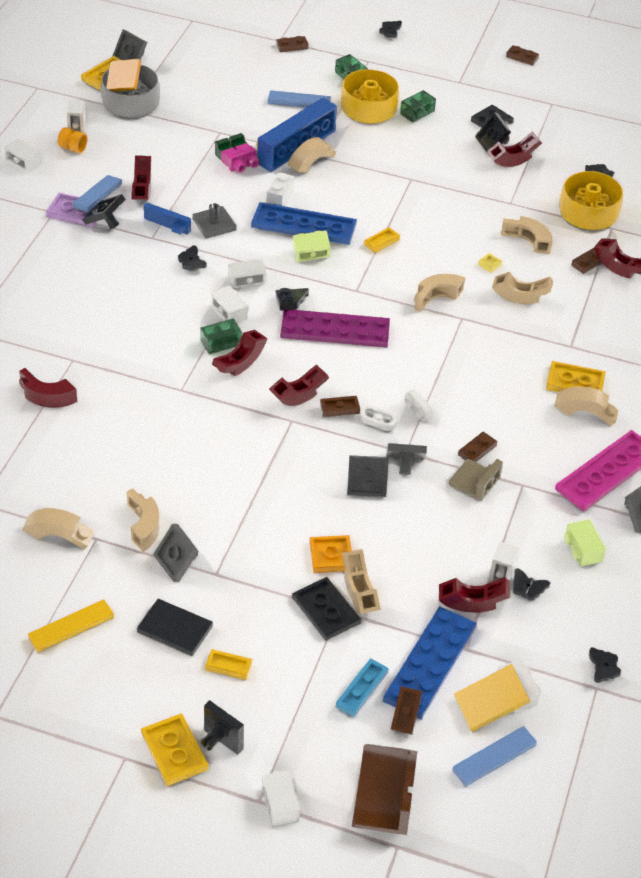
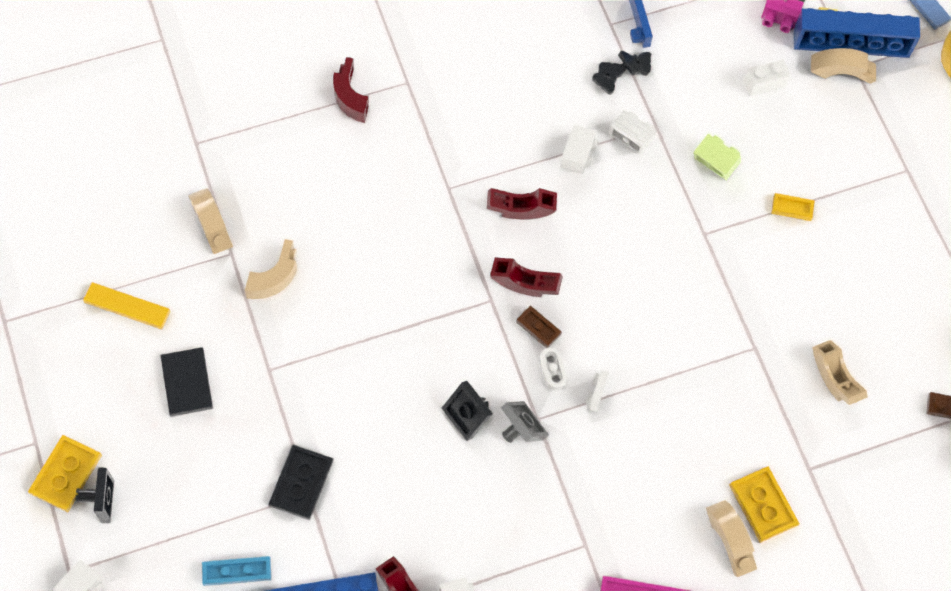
camera: 50 degrees right, 20 degrees up
dark grey tile [153,524,199,582] -> none
dark grey tile [192,203,237,239] -> none
clear green brick [200,318,242,355] -> none
yellow tile [205,649,253,680] -> none
blue plate [251,202,357,245] -> none
black wing [275,288,309,311] -> none
magenta plate [280,310,390,348] -> none
light orange tile [309,535,352,573] -> none
tan arch [341,549,381,614] -> none
tan arch [414,274,466,312] -> none
dark tan bracket [449,459,503,501] -> none
reddish brown plate [458,431,498,462] -> none
light yellow tile [478,253,502,273] -> none
tan arch [501,216,553,254] -> none
none -> black animal [618,50,652,76]

